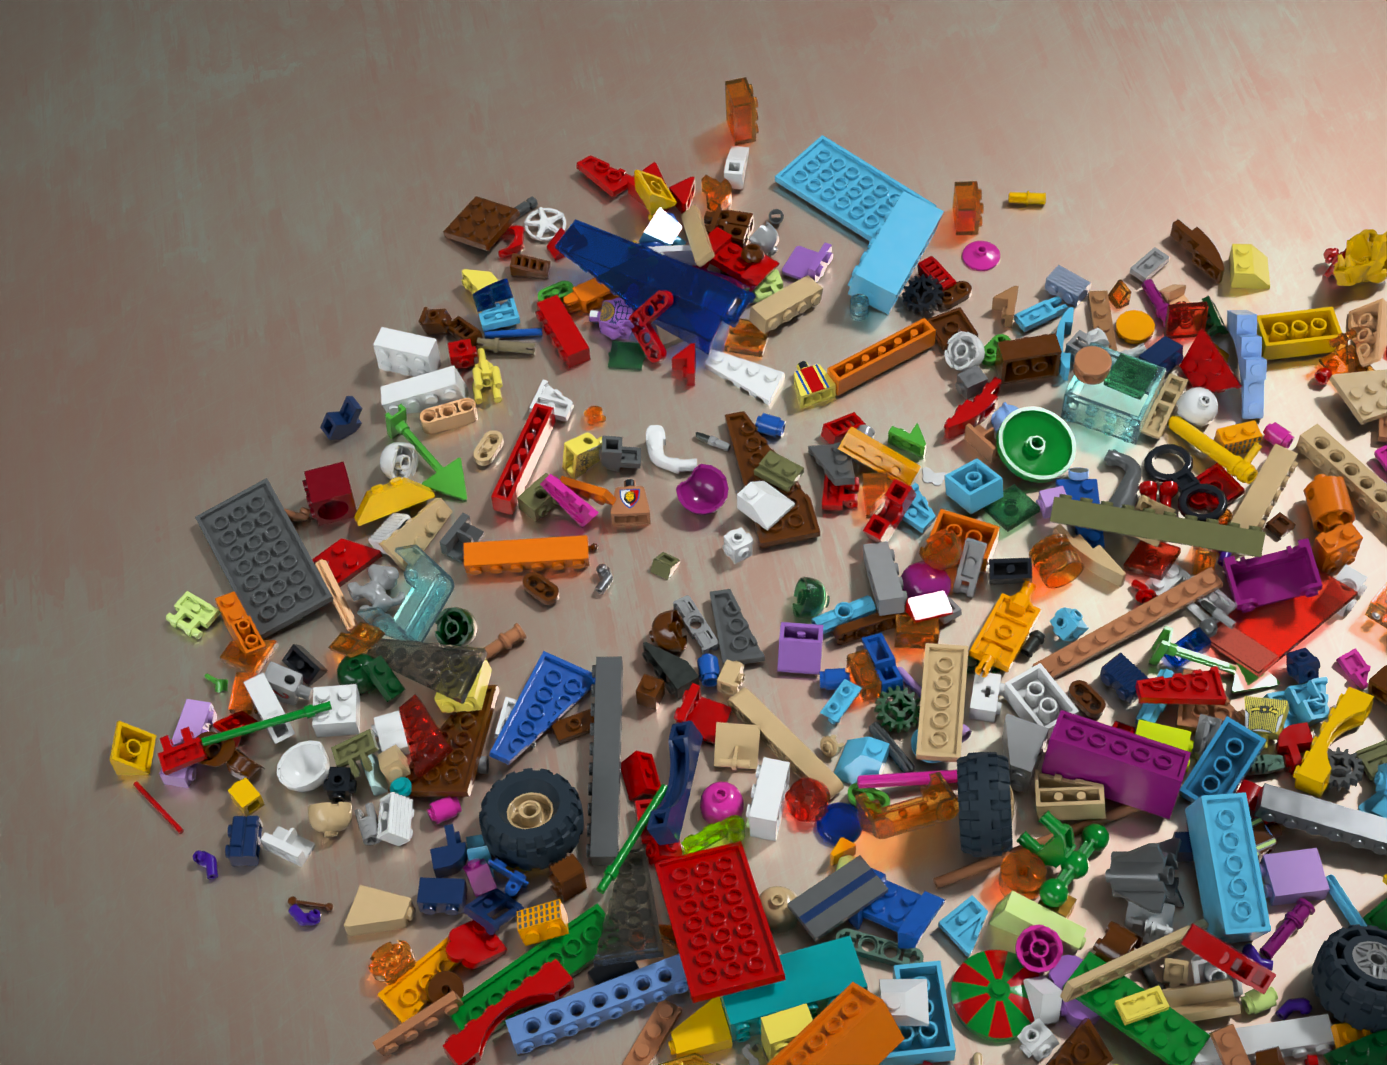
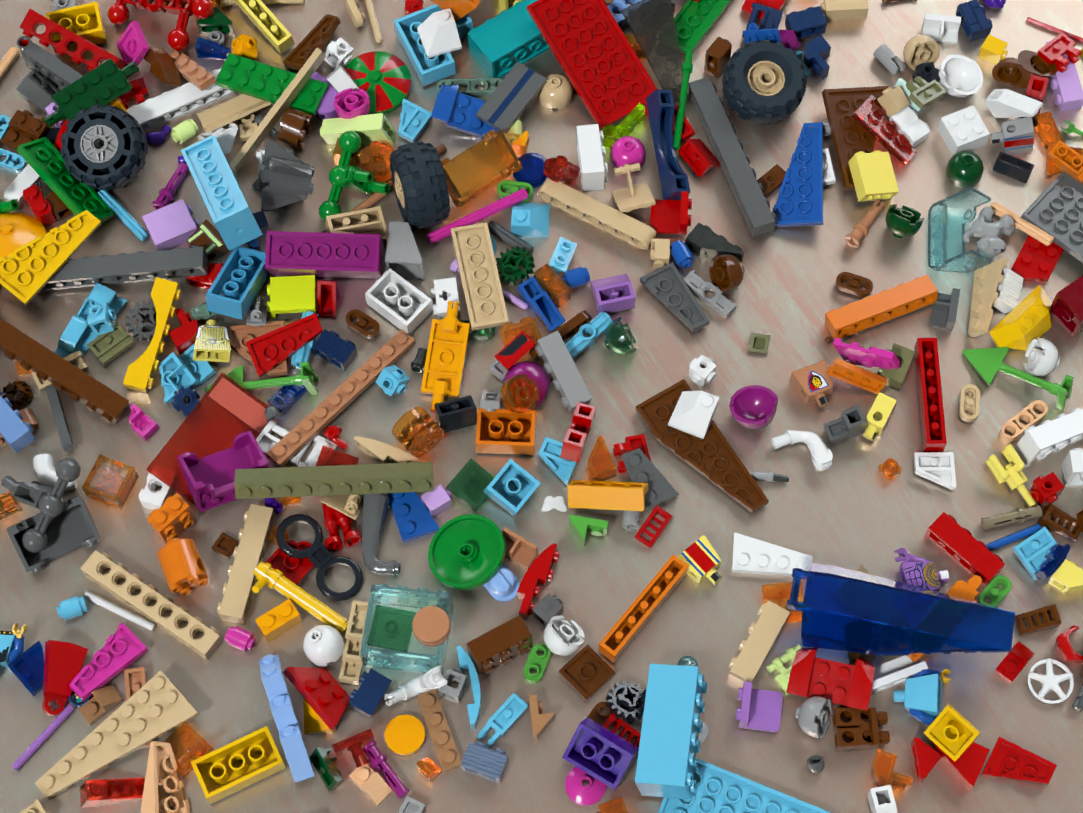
camera: 160 degrees right, 10 degrees up
green bar [201,701,332,746] -> none
clear orange slope [328,622,385,658] -> none
dark green plate [362,655,406,702] -> none
clear smoke wing [367,638,488,704] -> none
white brick [377,792,414,846] -> none
teal plate [390,777,412,797] -> none
dark pink brick [427,796,462,824] -> none
light orange brick [517,899,569,946] -> none
flat silver arm [595,564,613,595] -> none
clear green piece [608,341,646,371] -> none
red beam [628,290,673,363] -> none
reddish brown brick [636,674,665,711] -> none
red slope [671,343,696,386] -> none
tan tile [680,204,715,267] -> none
reddish brown plate [741,244,764,263] -> none
olive plate [754,450,804,492] -> none
blue brick [755,413,786,437] -> none
tan plate [820,735,844,757] -> none
light blue tile [1068,467,1089,480] -> none
light yellow plate [1115,985,1170,1025] -> none
red slope [1180,923,1277,994] -> none
light grey piece [1201,600,1236,629] -> none
red hinge [1314,367,1332,385] -> none
none -> dark purple brick [562,717,639,790]

